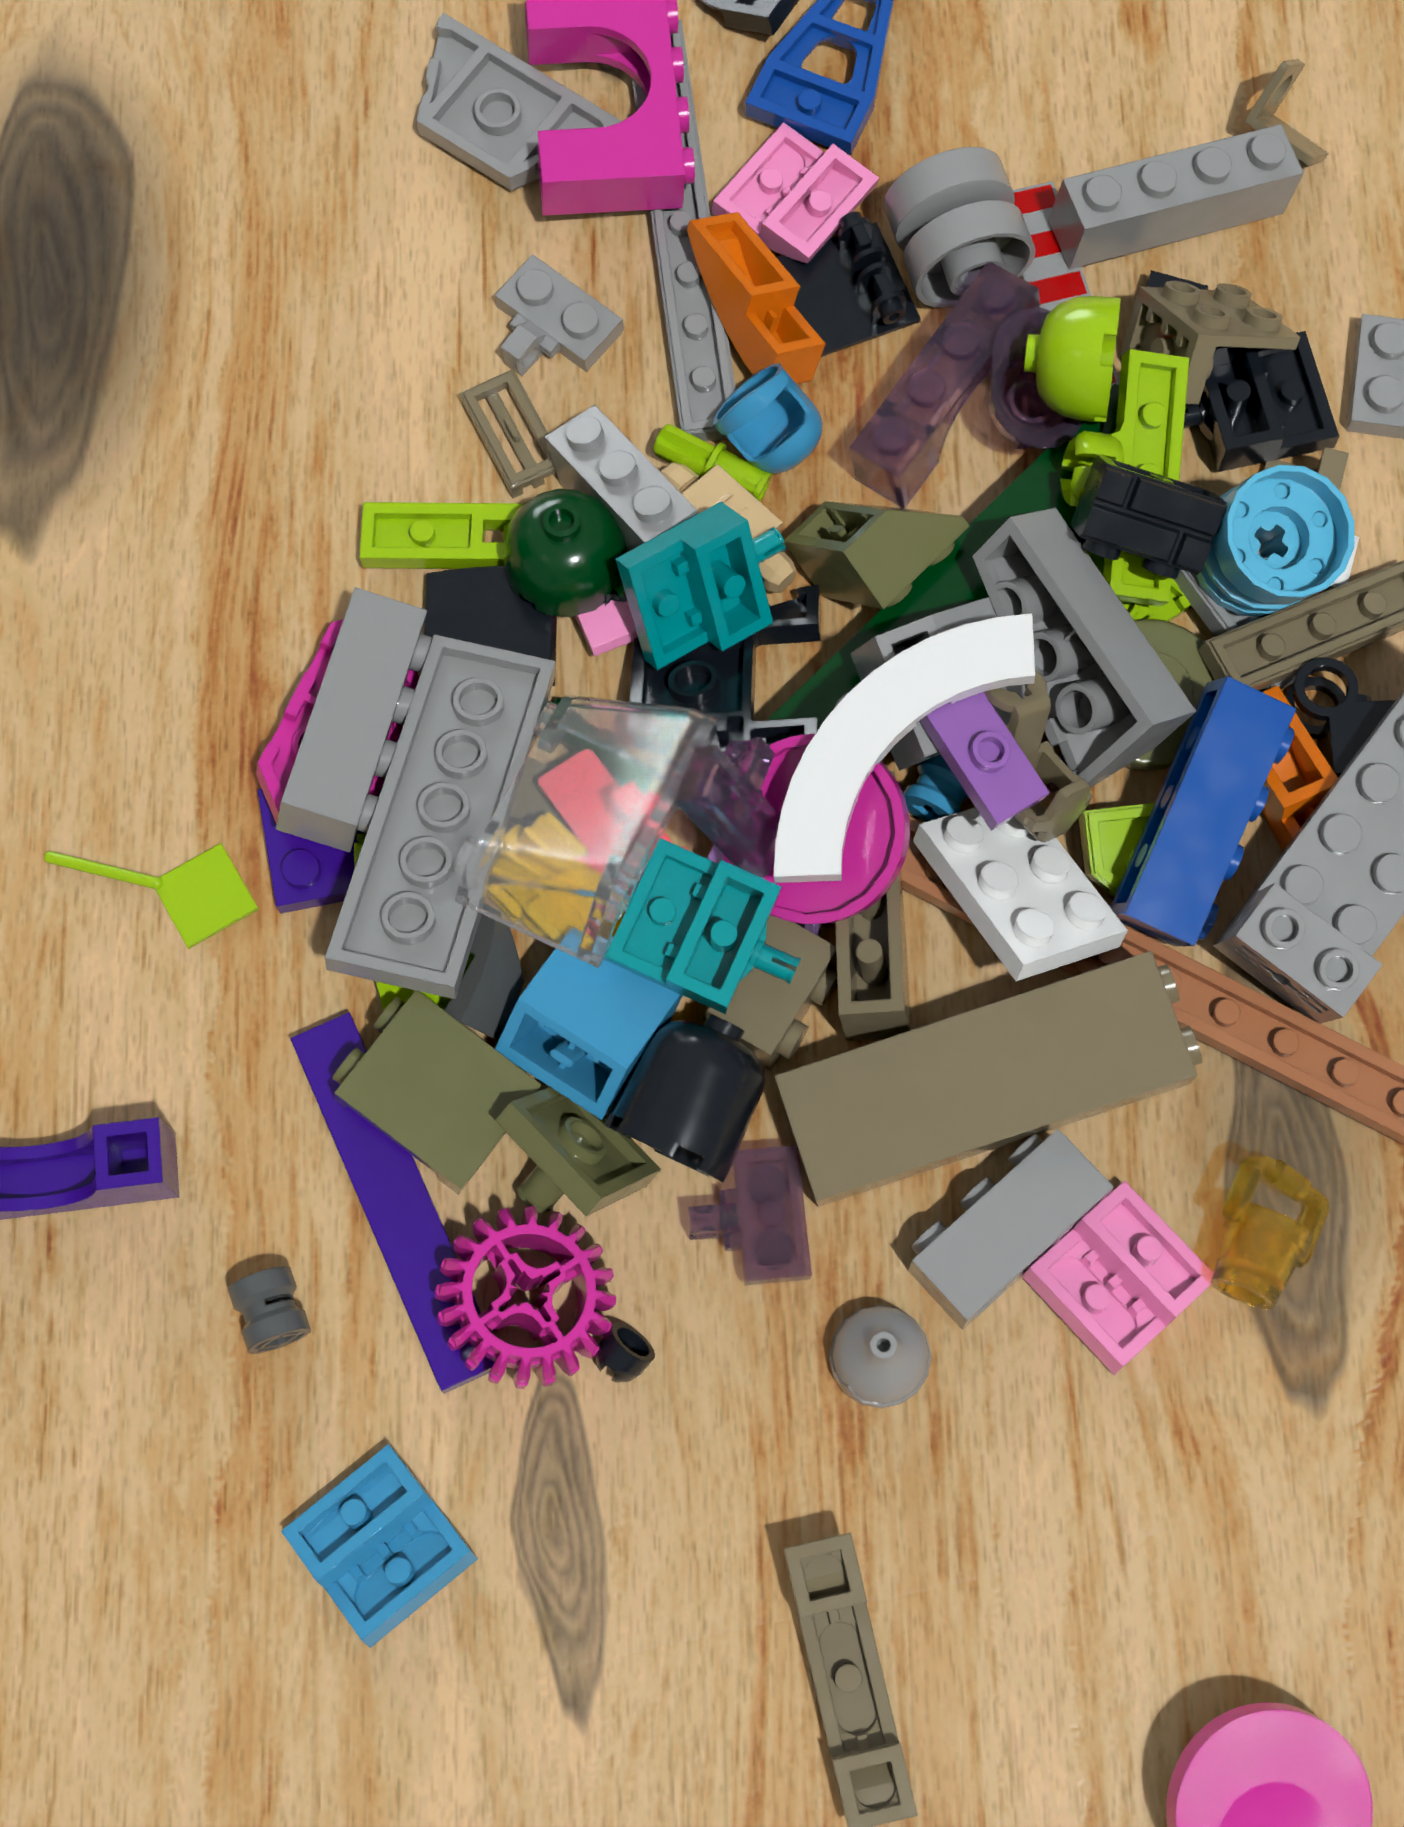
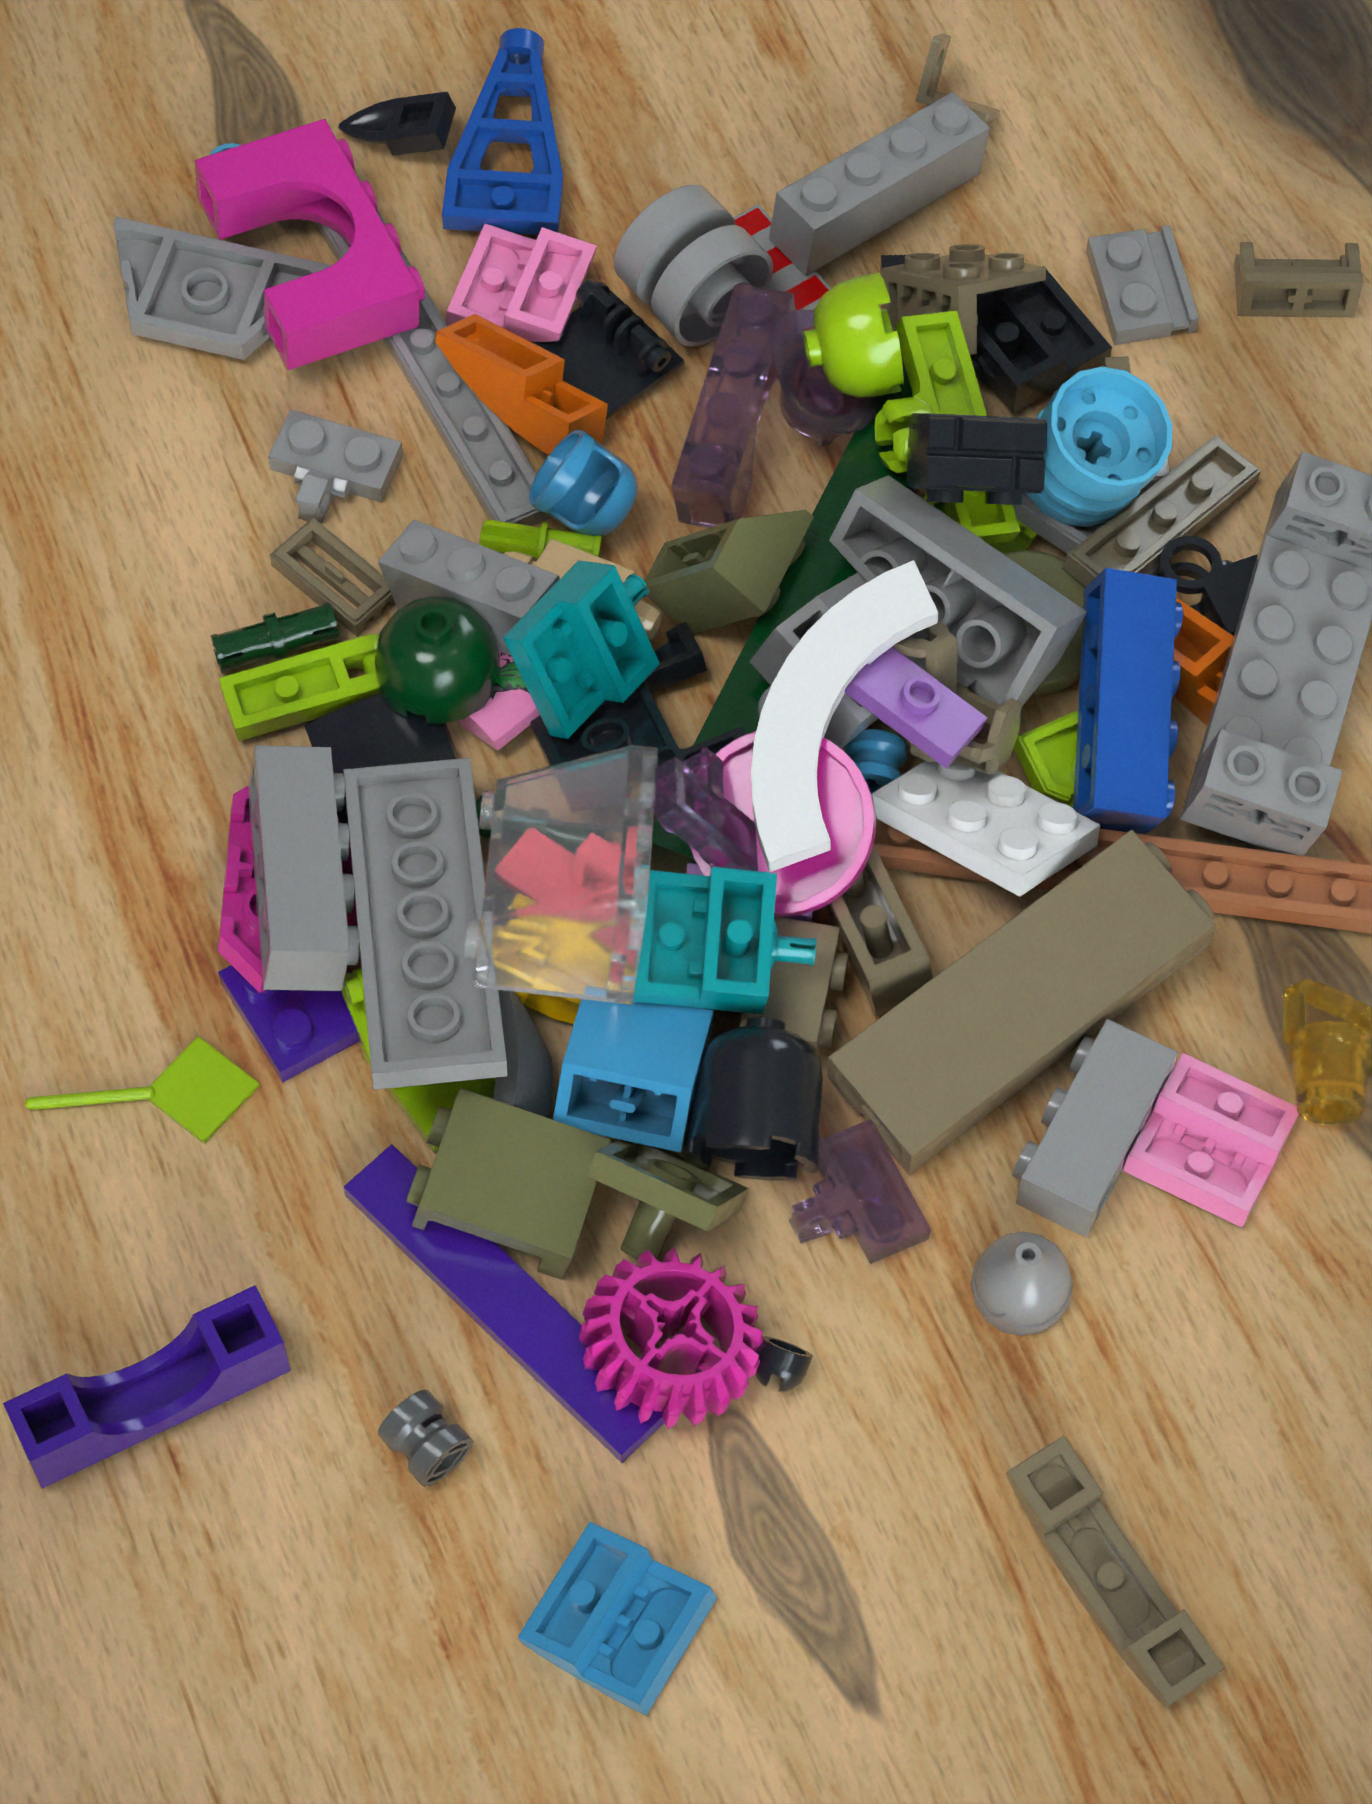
camera: 25 degrees left, 10 degrees down
none -> dark green pin [210,602,340,674]

